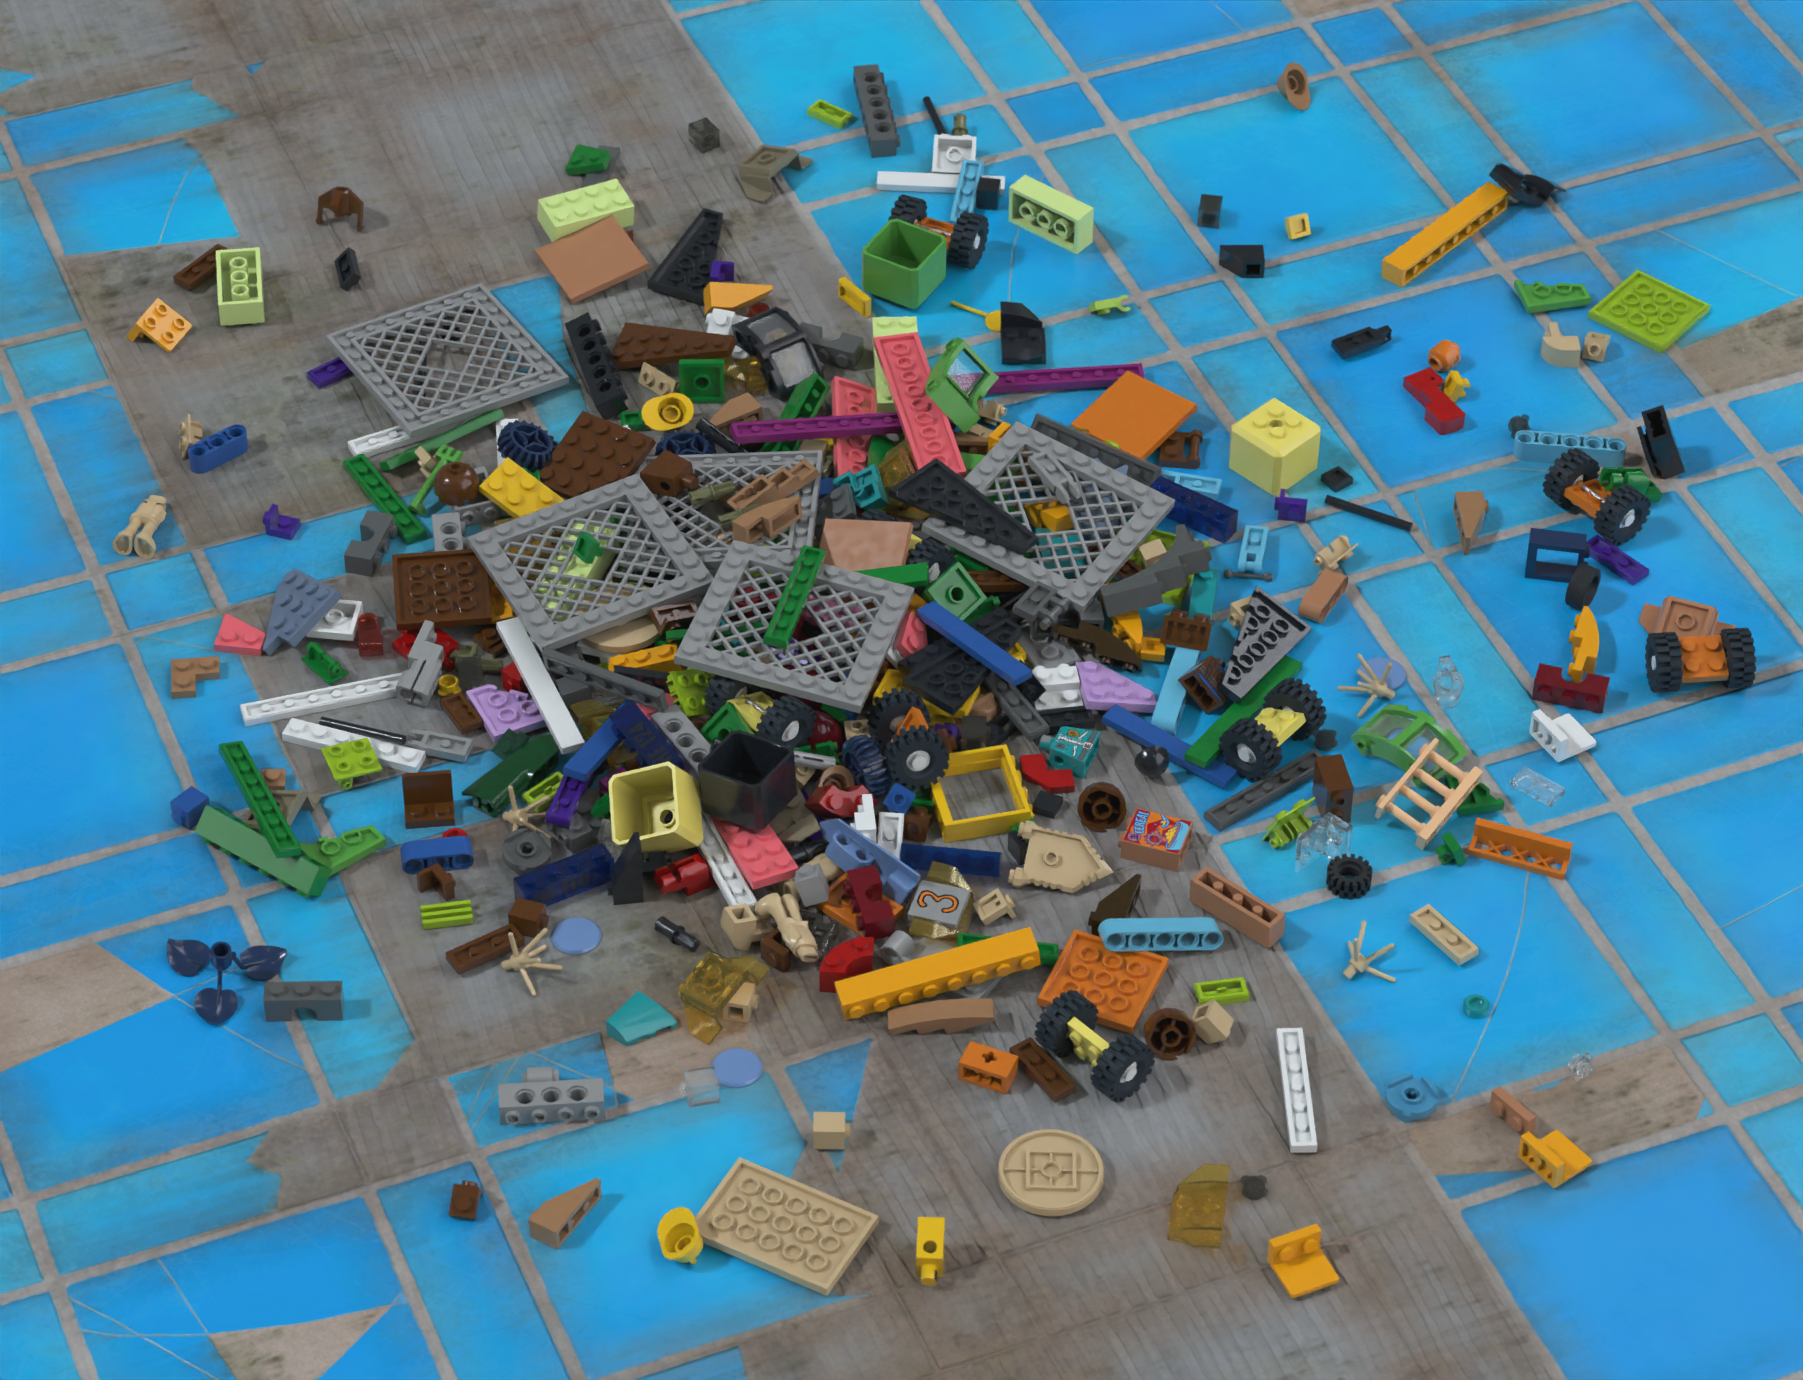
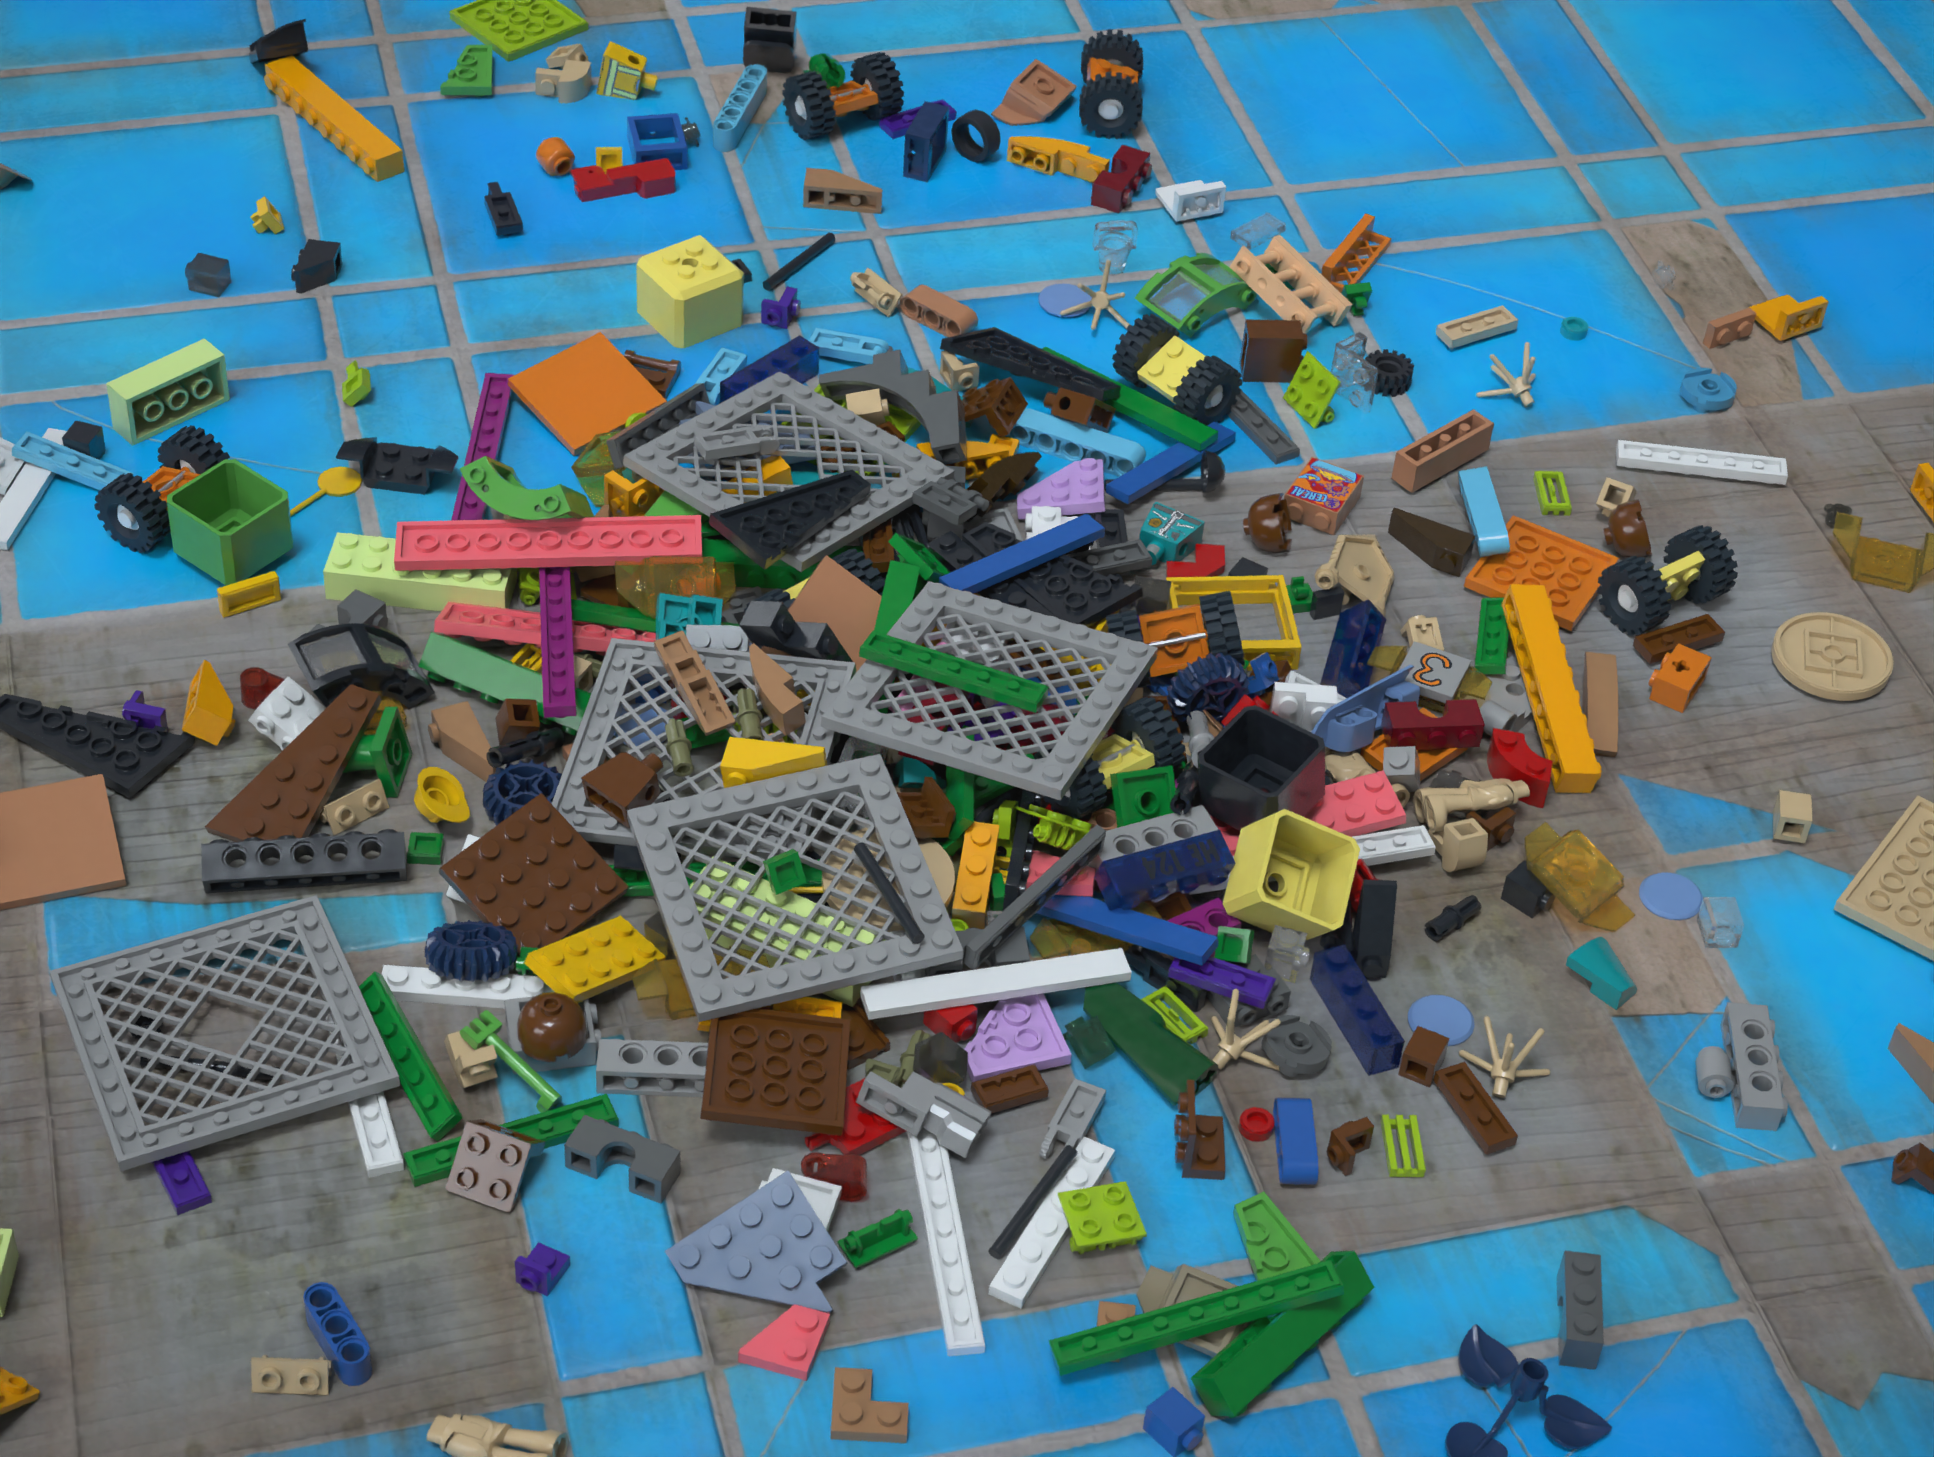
camera: 85 degrees left, 0 degrees up
none -> bracket [446,1119,546,1212]
none -> yellow torso [596,41,659,100]
none -> blue window [627,113,688,170]
none -> yellow slope [720,737,827,788]
none -> black arch [739,601,853,662]
none -> black bar [854,842,925,944]

